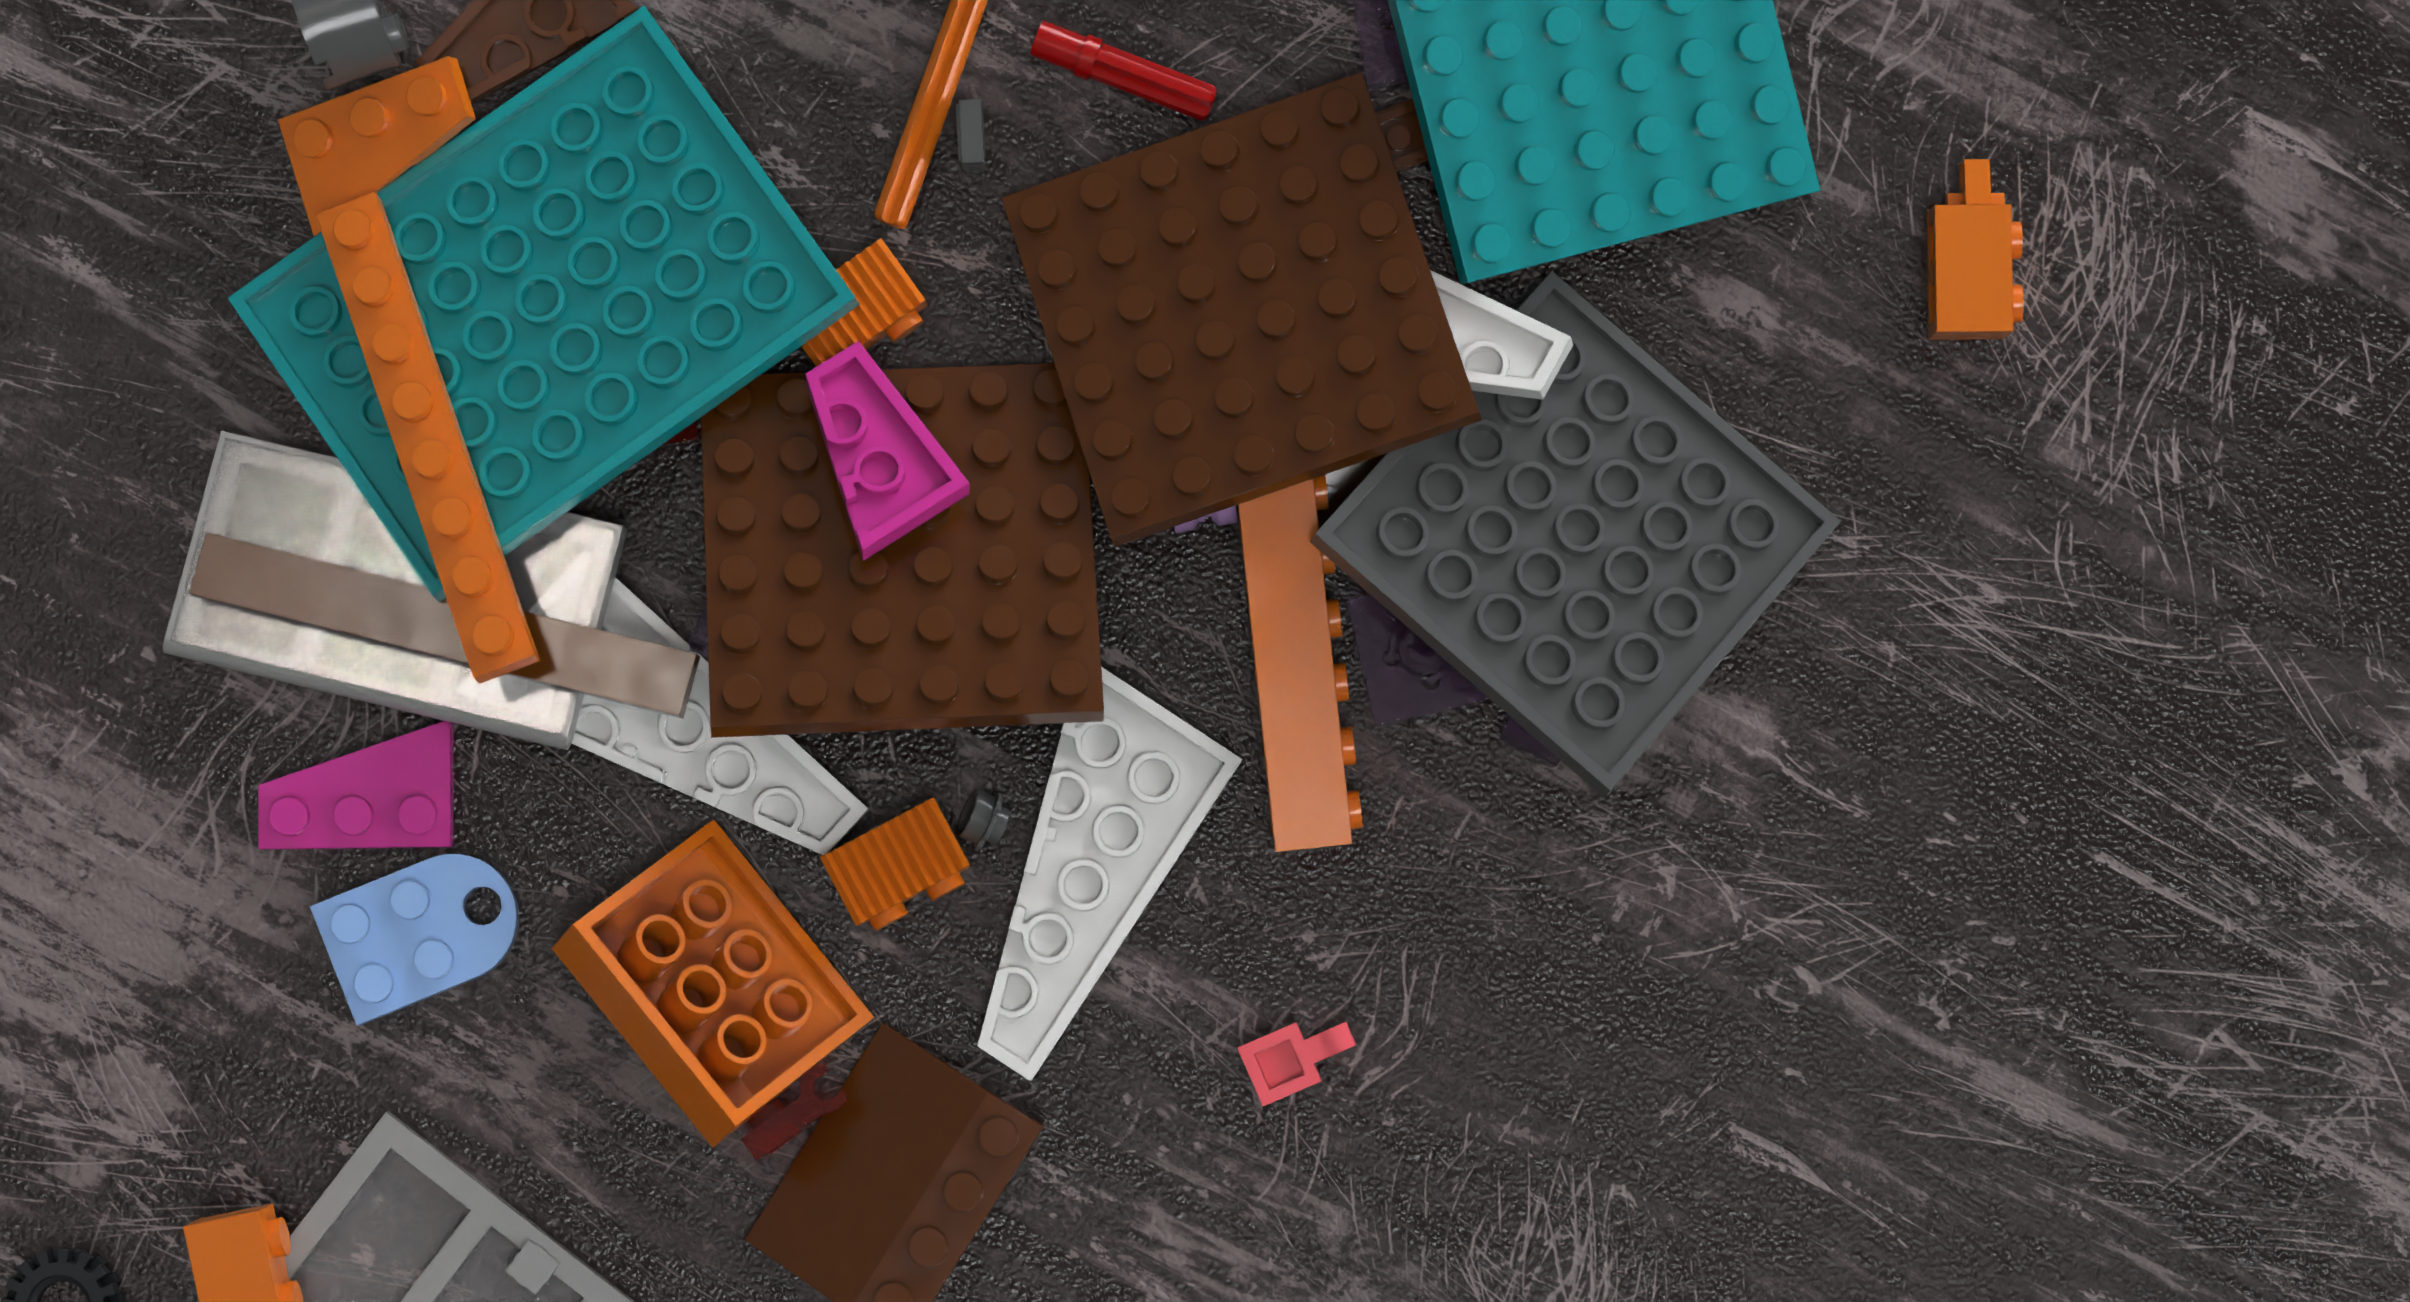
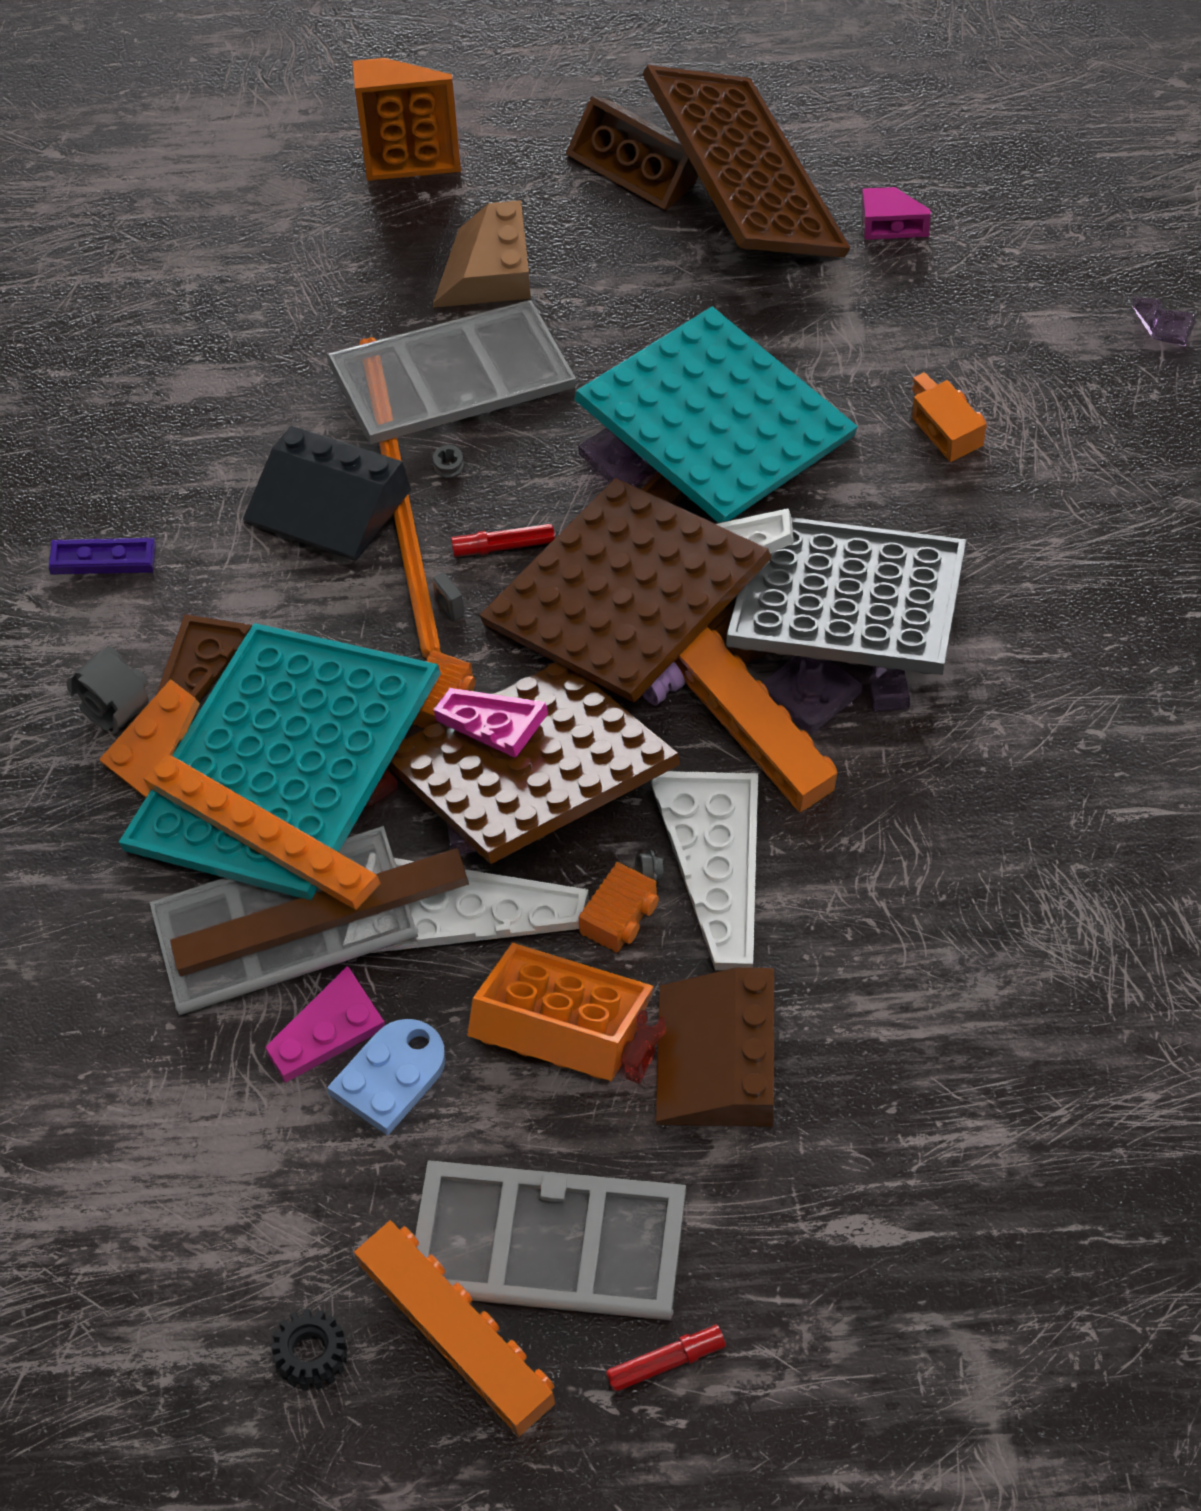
camera: 25 degrees left, 30 degrees down
coral plate [1237,1022,1356,1107] -> none

